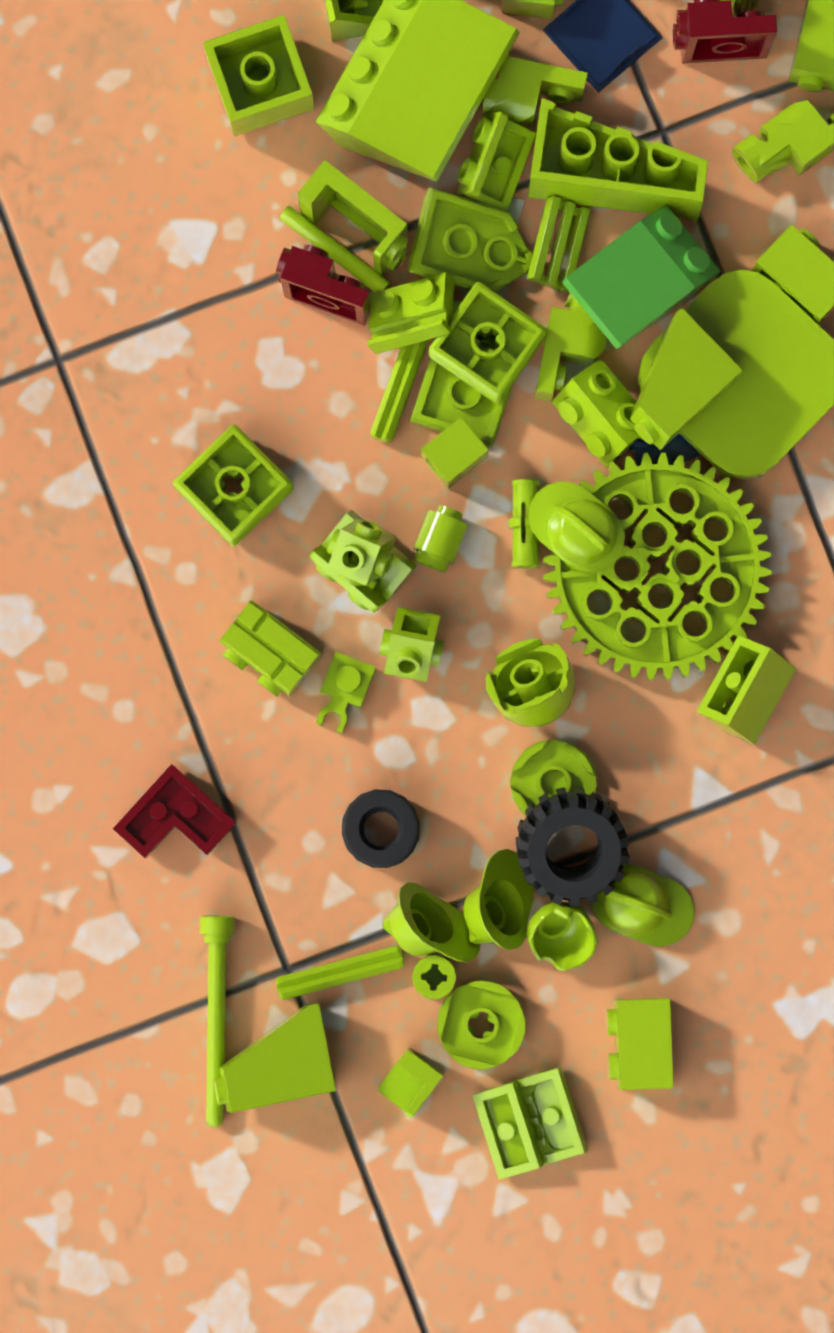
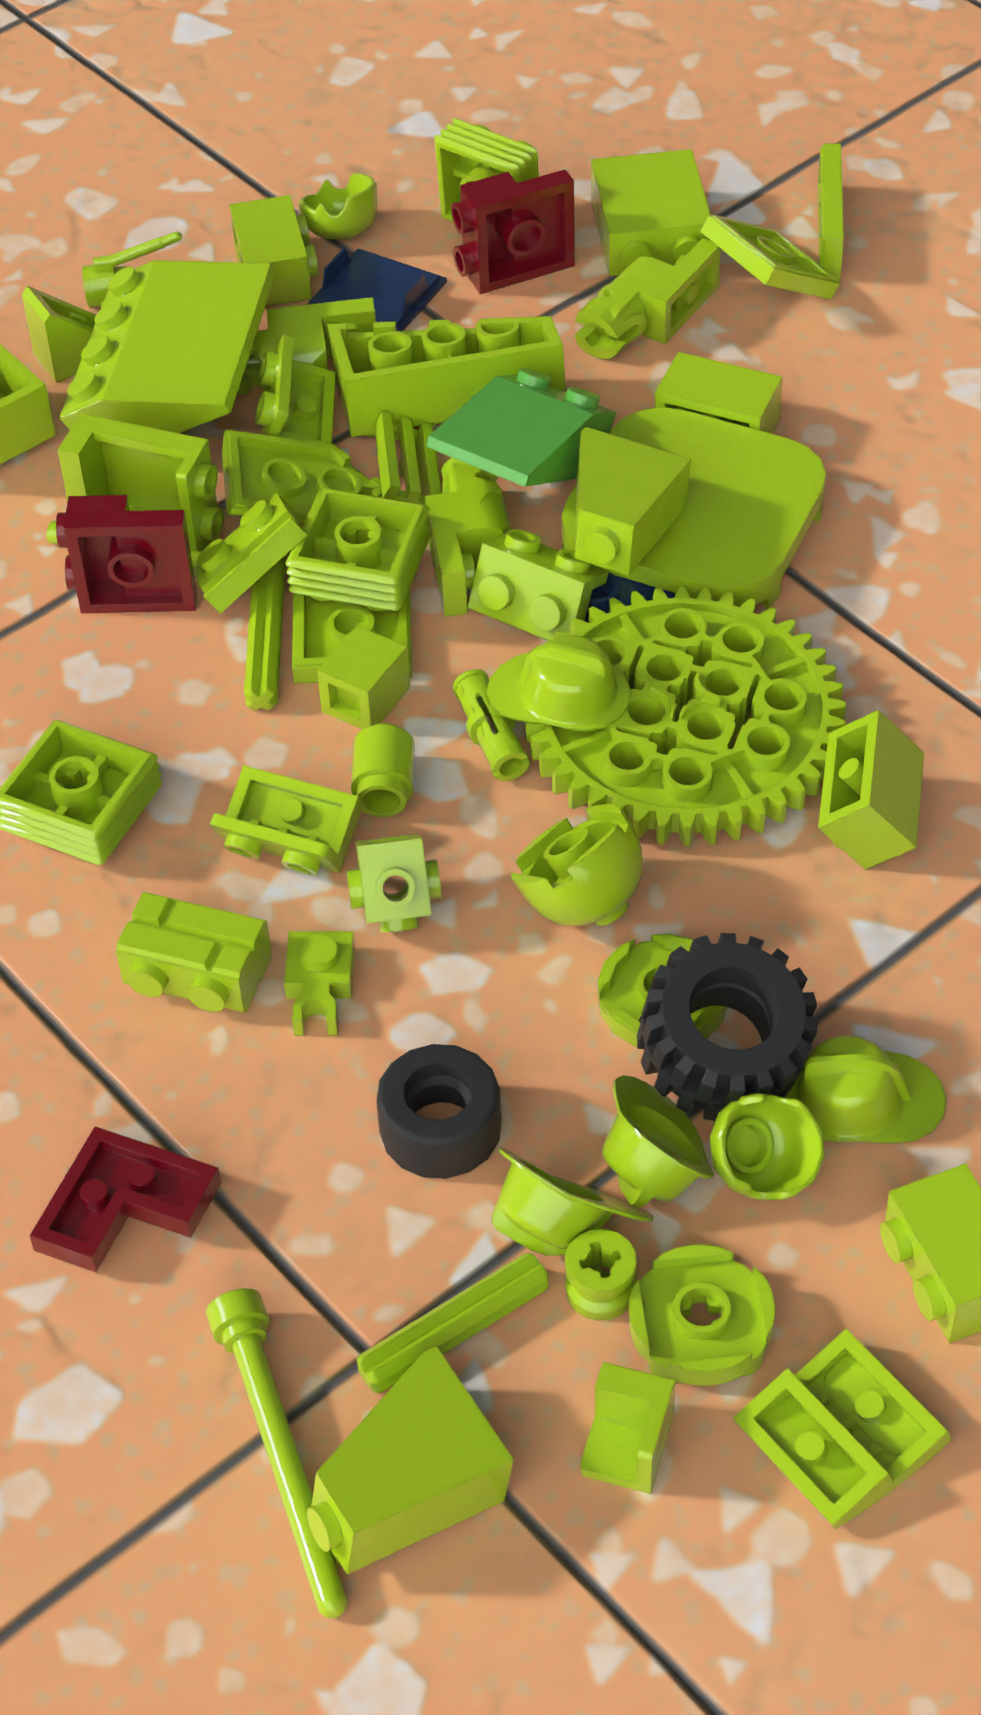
camera: 20 degrees left, 35 degrees down
lime brick [327,519,396,587] -> none

